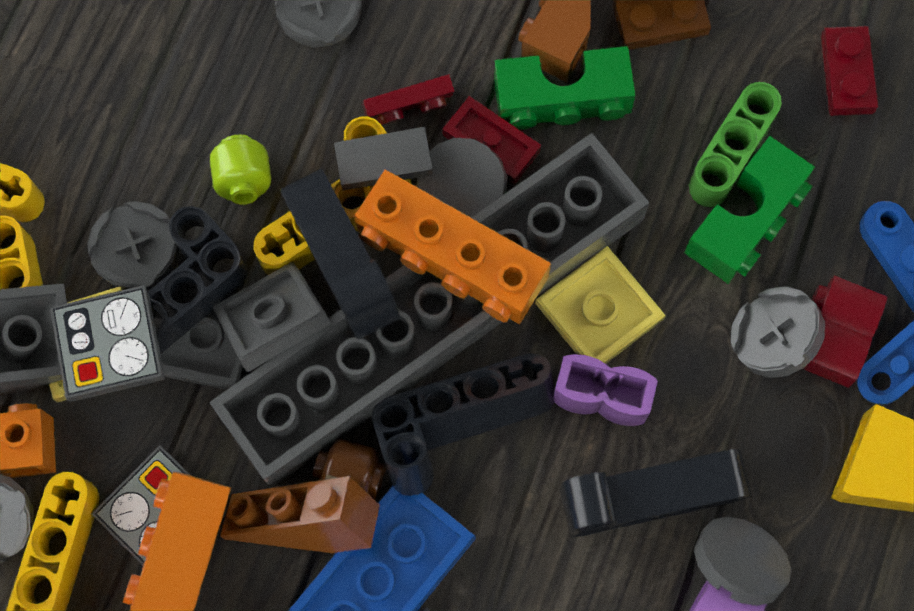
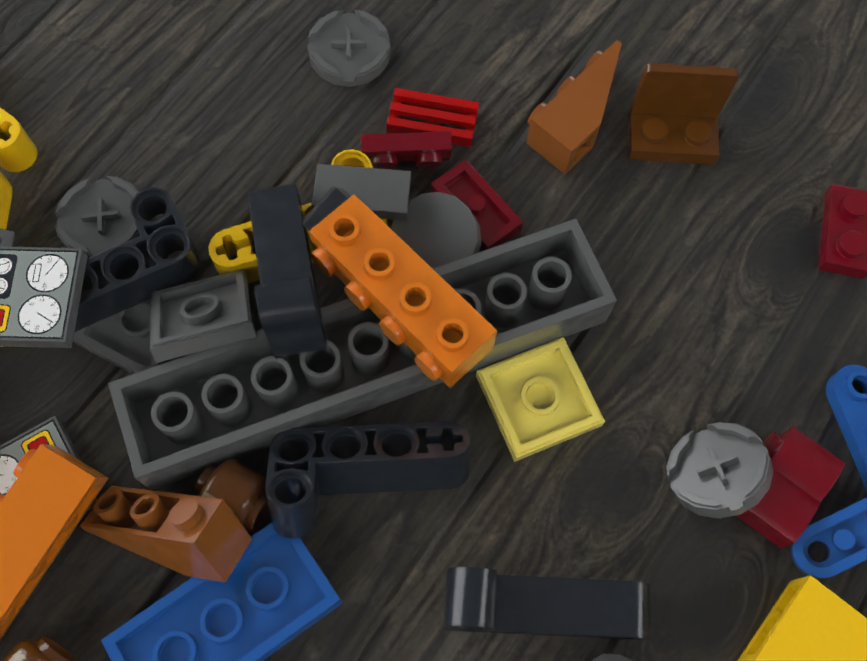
camera: 10 degrees right, 5 degrees down
lime head [210,135,271,205] -> none
green arch [494,46,635,130] -> none
medium lavender brick [553,354,658,426] -> none
green arch [684,136,815,284] -> none
bright green beam [689,82,782,207] -> none
none -> black tile [302,187,351,231]
none -> red tile [386,88,479,147]

